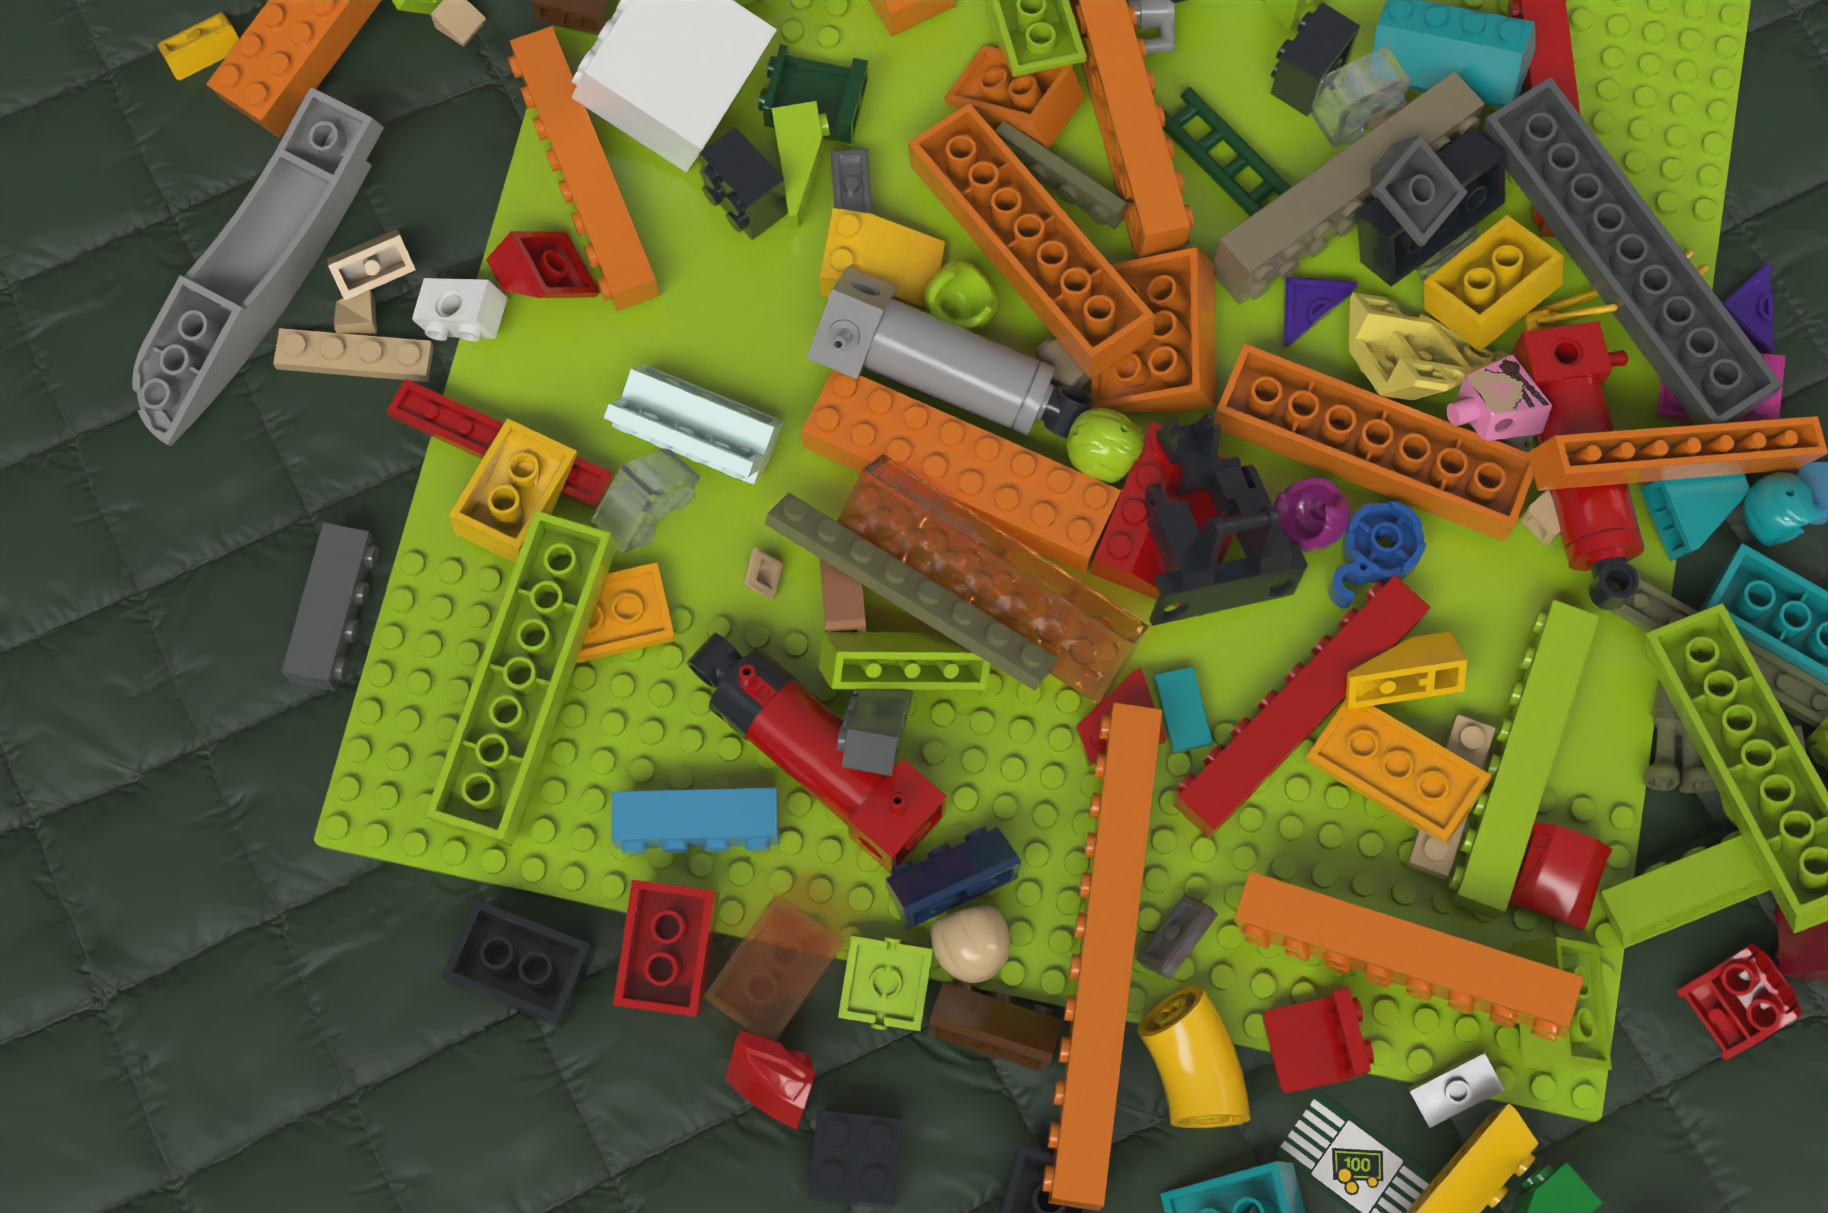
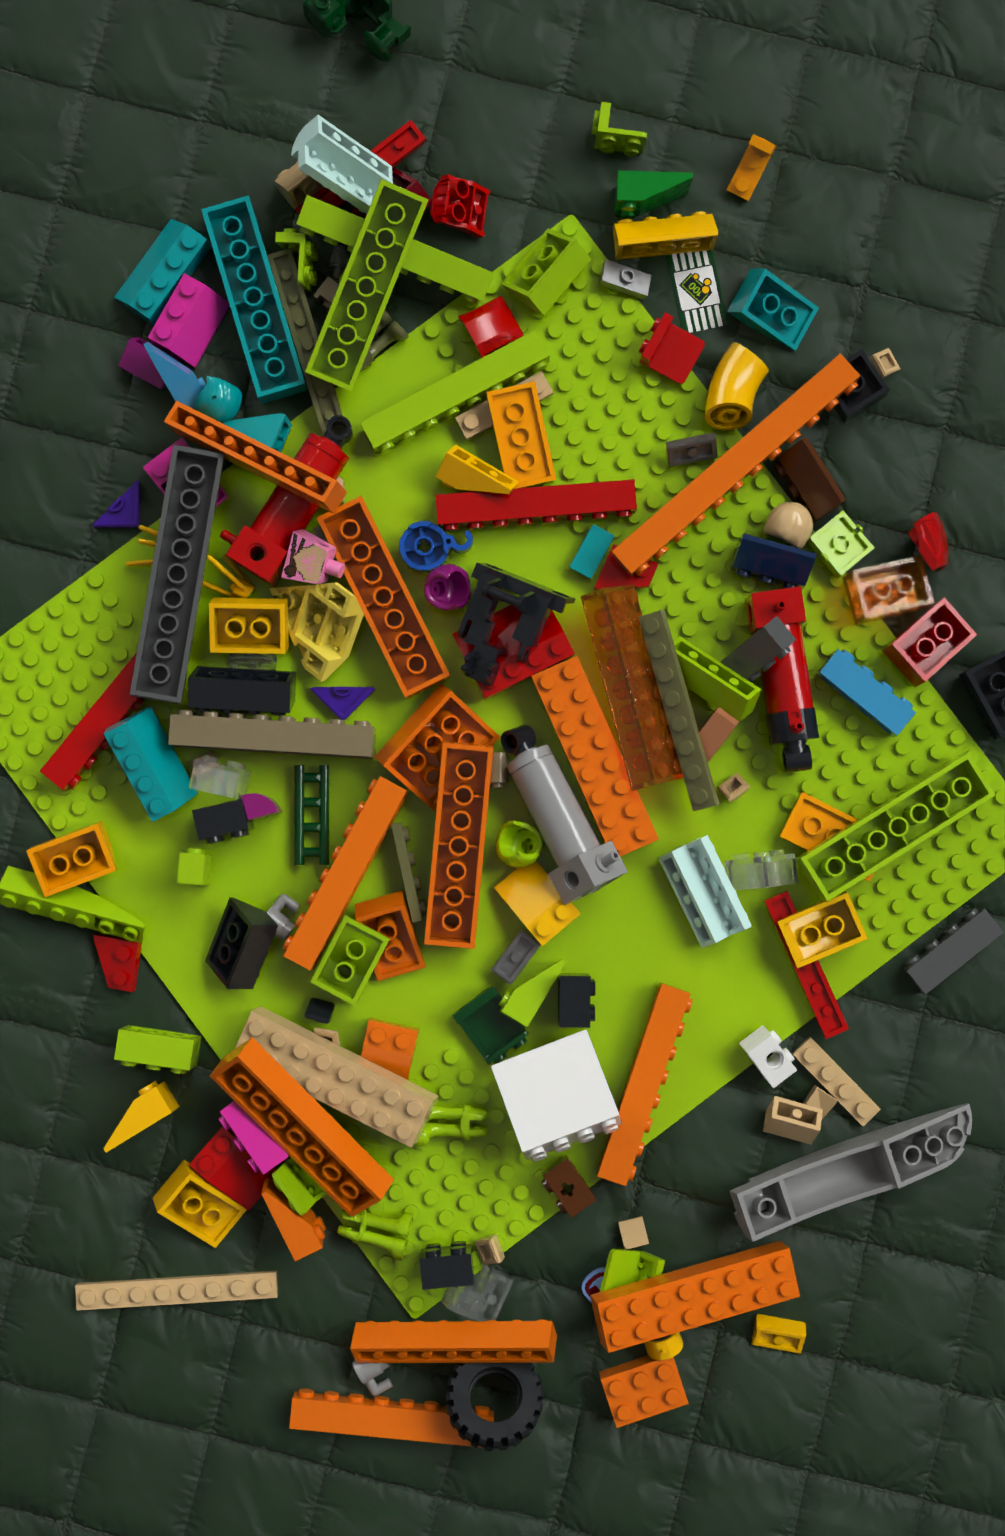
camera: 140 degrees left, 15 degrees up
red slope [486,231,600,298] -> none
black brick [808,1110,902,1209] -> none
lime piece [1066,408,1145,484] -> none
orange brick [1234,871,1584,1042] -> none
dark grey slope [1371,135,1468,247] -> none
none -> magenta brick [241,793,283,821]

